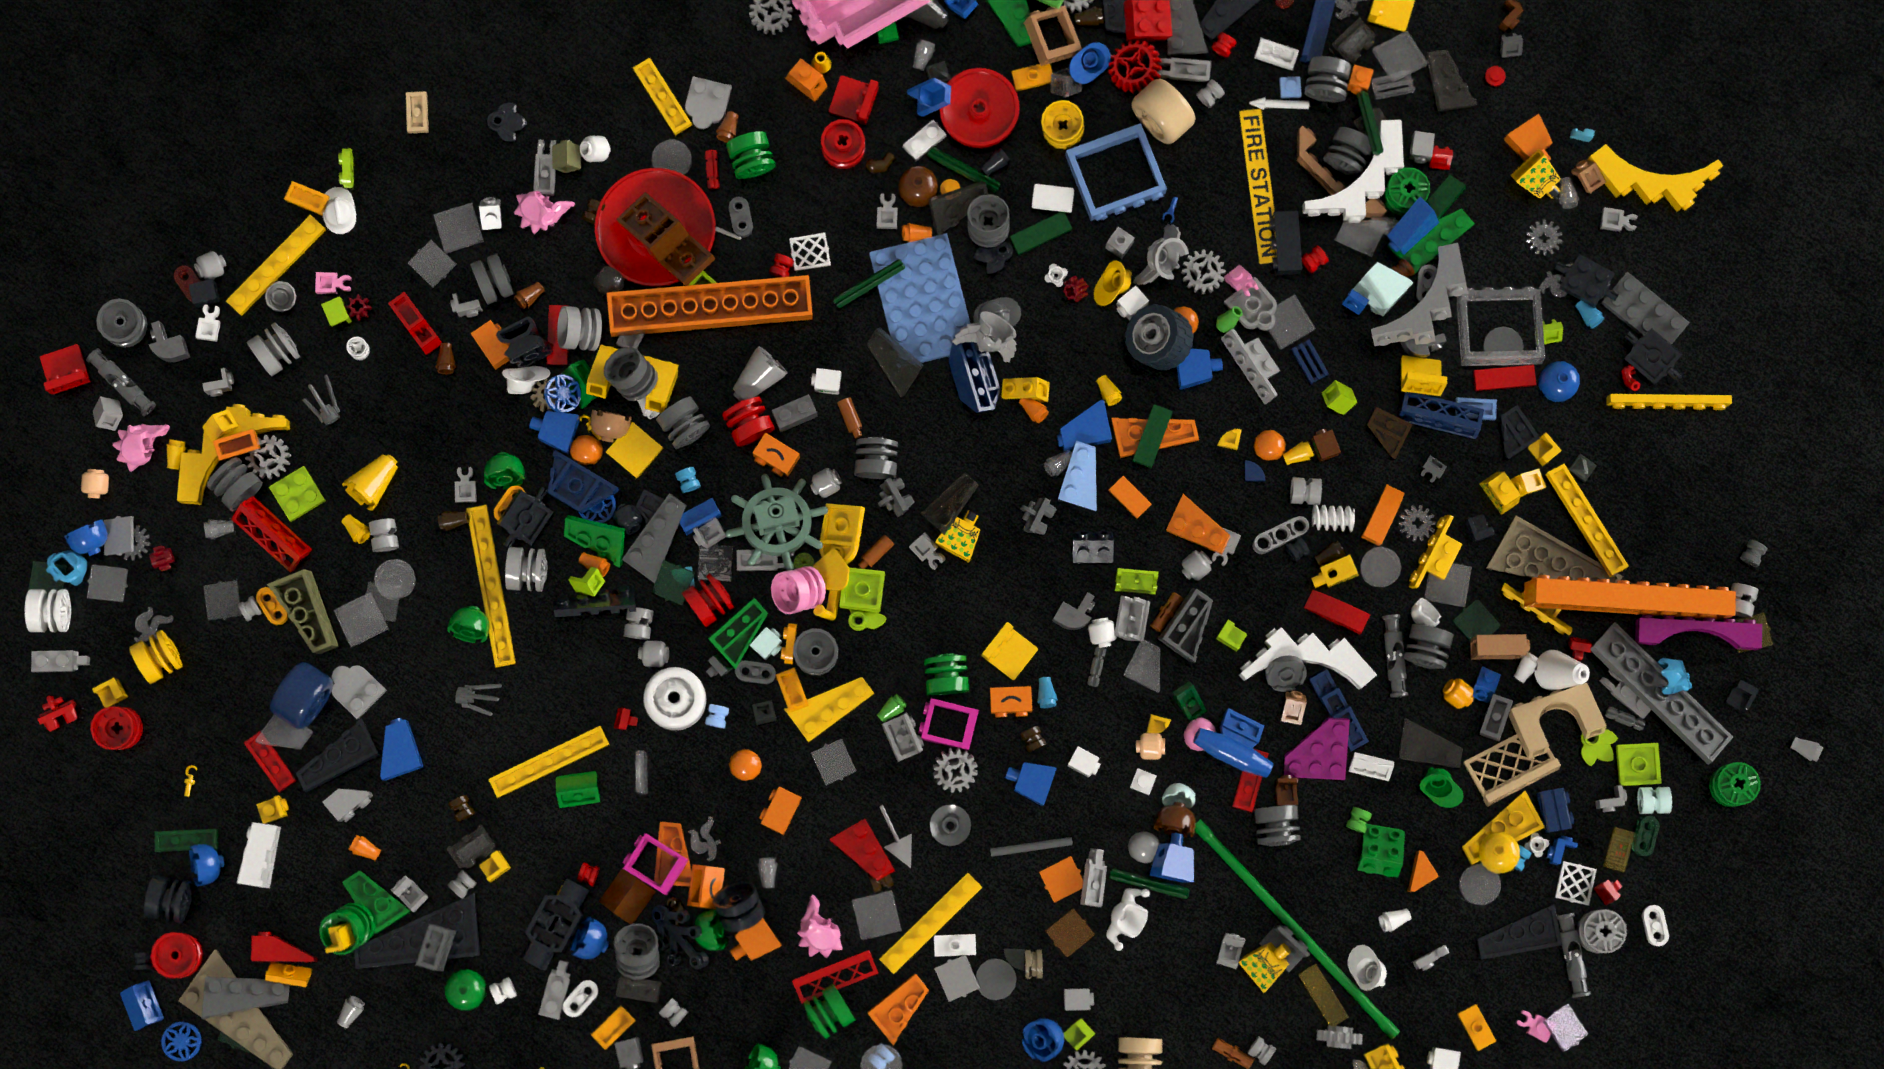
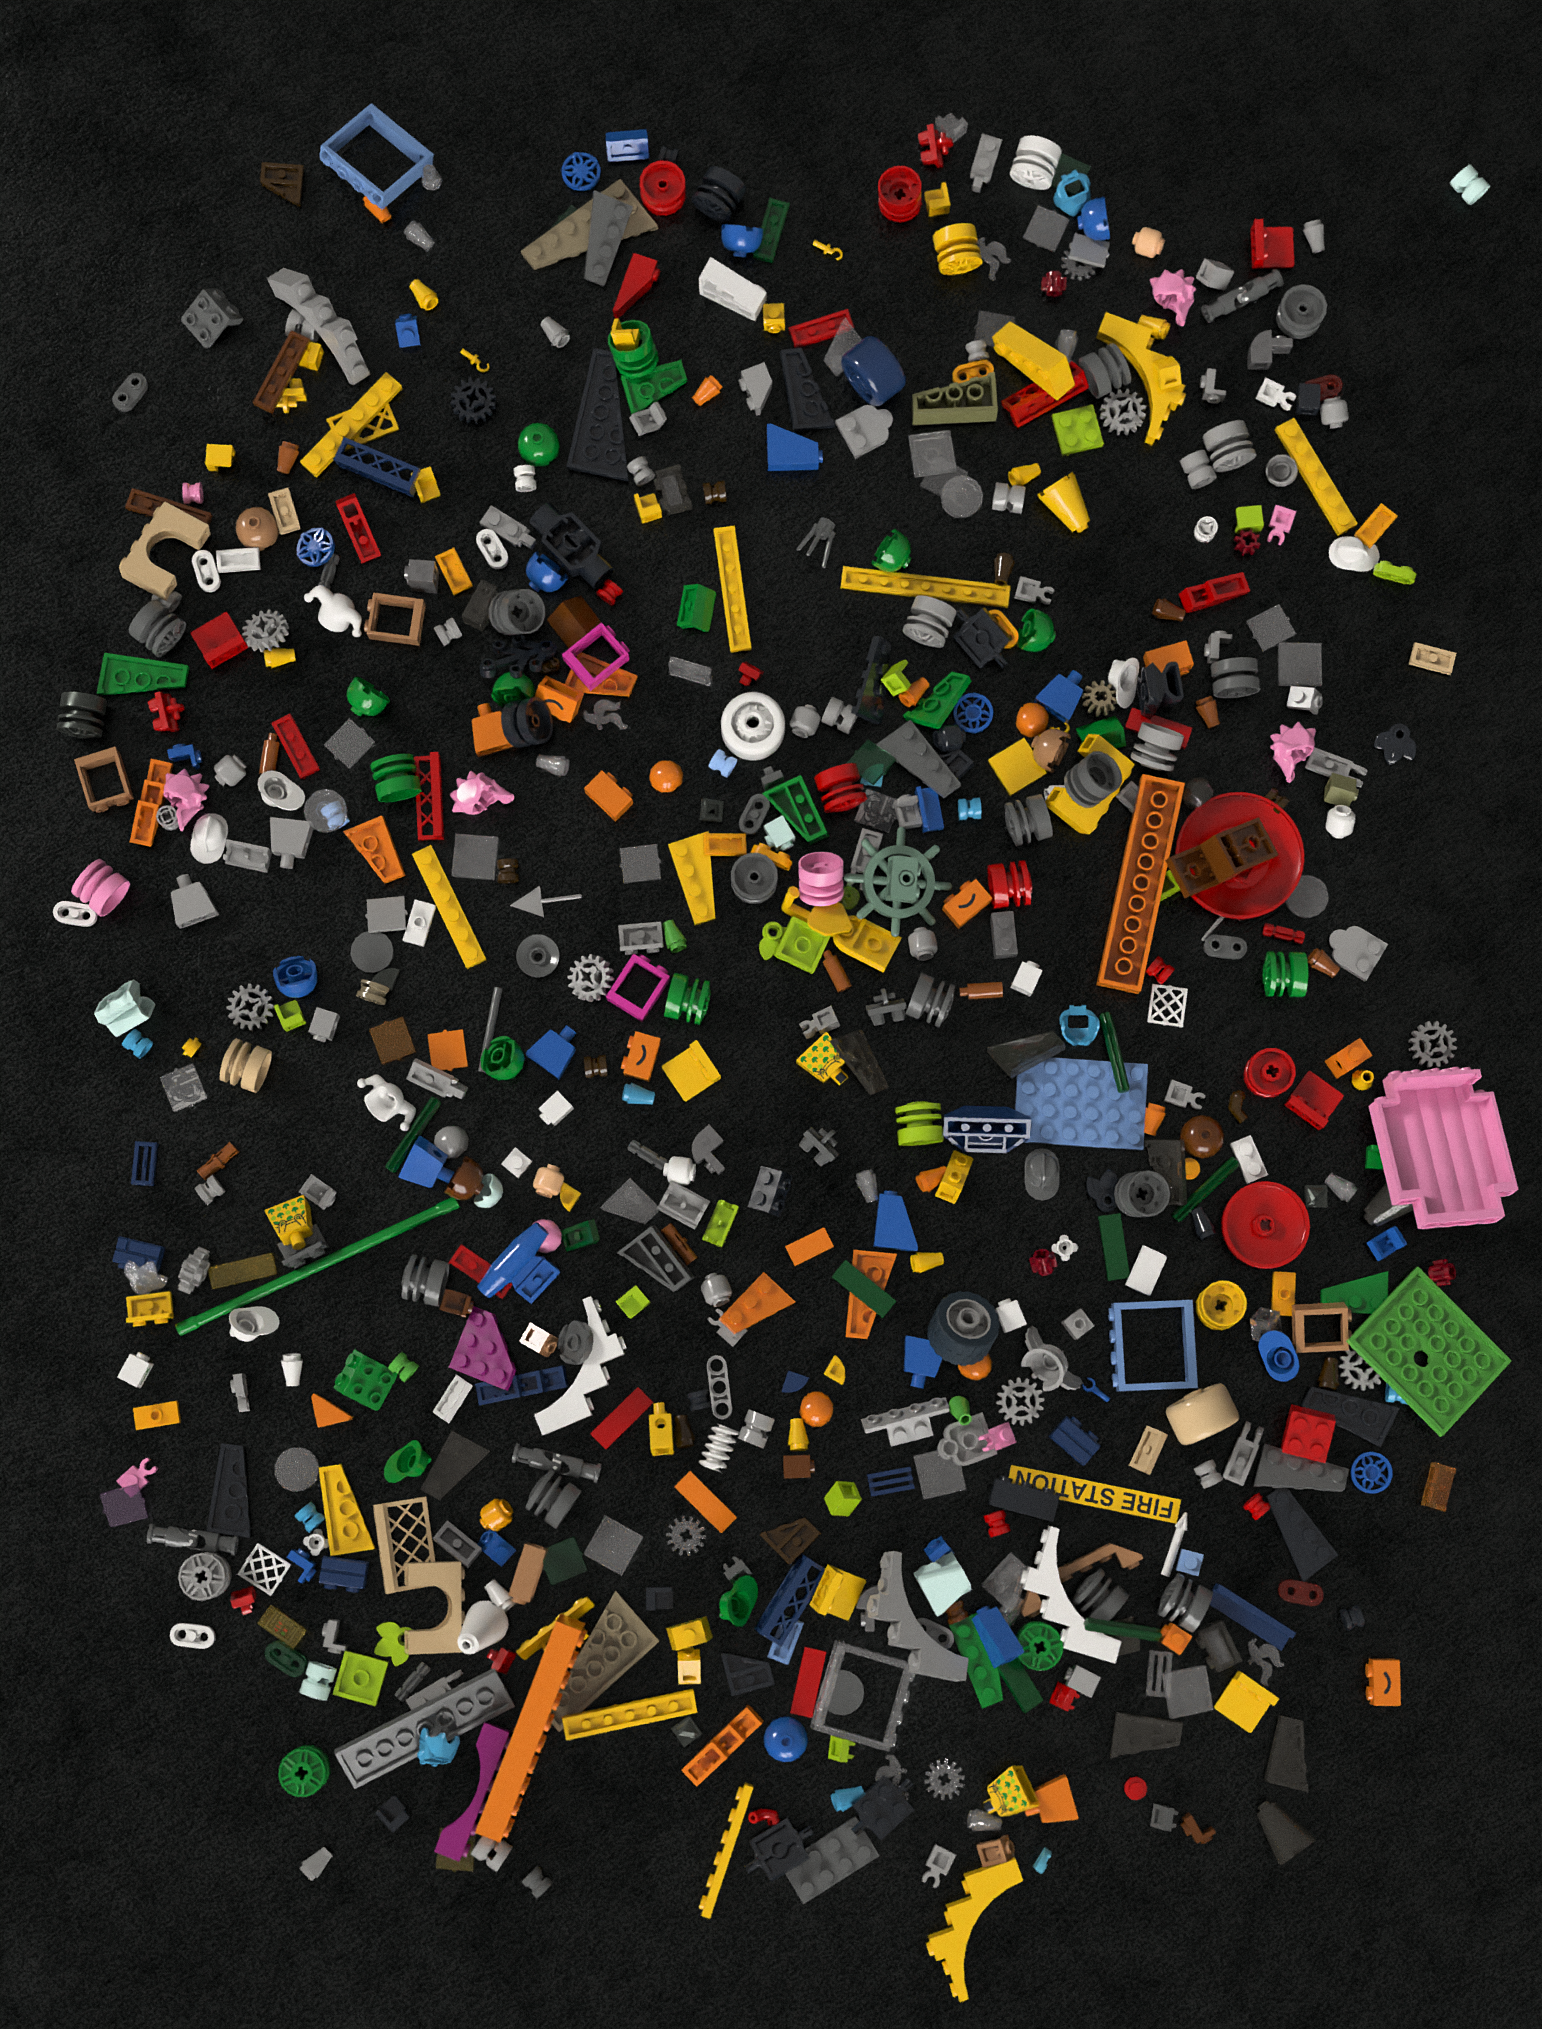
camera: 110 degrees right, 0 degrees up
orange brick [213,429,261,461] -> none
light orange plate [265,962,312,987] -> none
dark grey plant [303,375,341,425] -> none
dark grey window [416,924,456,971] -> none
blue wheel [544,375,581,413] -> none
dark blue wing [548,450,619,514] -> none
yellow plate [633,58,692,135] -> none
light grey cone [733,346,787,401] -> none
red wing [829,819,895,881] -> none
blue panel [907,78,951,116] -> none
light grey helmet [952,311,1017,362] -> none
light blue wing [1058,441,1097,511] -> none
yellow piece [1094,261,1132,306] -> none
red gear [1109,39,1162,94] -> none
white plate [1255,38,1299,70] -> none
clear tile [1360,547,1401,587] -> none
yellow bracket [1409,515,1462,589] -> none
white hair [1411,598,1441,627] -> none
yellow cylinder [1479,832,1520,874] -> none
yellow panel [1528,432,1562,466] -> none
none -> green cylinder [481,1036,525,1080]
none -> orange slope [682,1705,763,1786]
none -> green piece [719,1575,758,1627]
none -> lime wheel [895,1102,944,1146]
none -> clear panel [935,113,968,142]
none -> yellow wedge [992,322,1075,400]
none -> dark blue brick [1049,1416,1100,1466]
none -> dark azure helmet [1060,1005,1100,1046]
none -> tan plate [1129,1426,1168,1475]
none -> light grey wheel [1180,450,1217,489]
none -> light grey cone [1303,220,1325,253]

